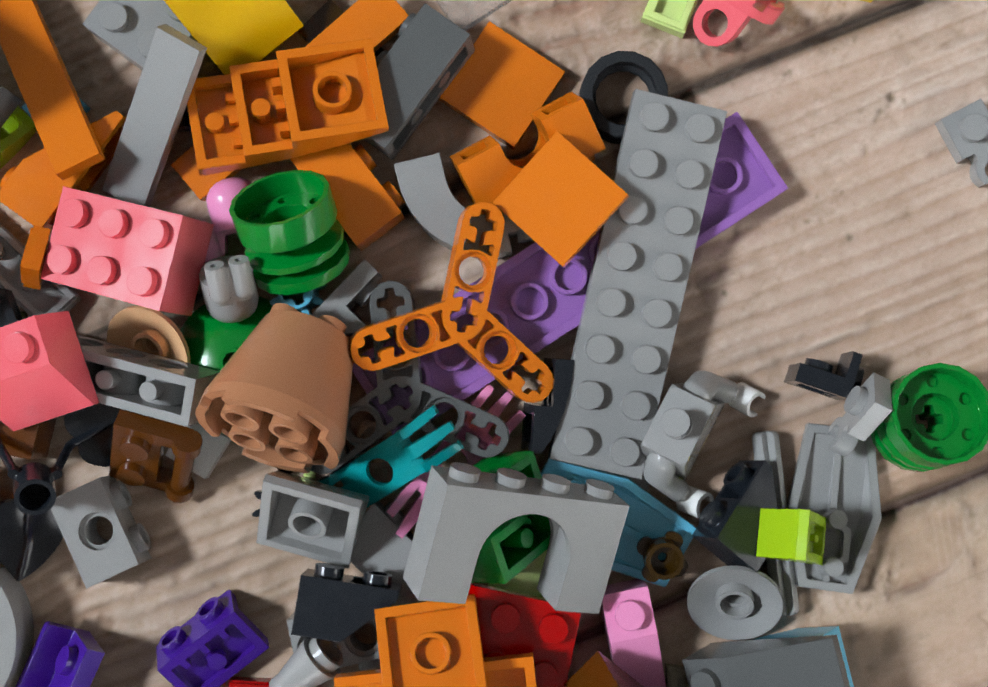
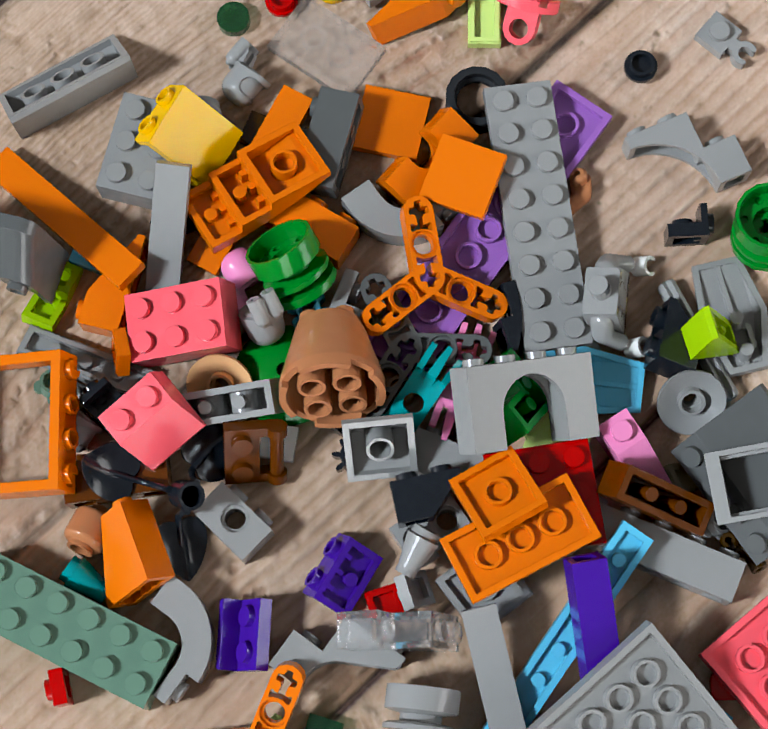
camera: 15 degrees left, 10 degrees down
dark brown plate [636,531,688,582] -> none
light grey plate [828,372,893,457] -> none
none -> nougat arm [569,168,592,215]
none -> light grey arch [621,112,752,193]
none -> black plate [624,50,658,83]

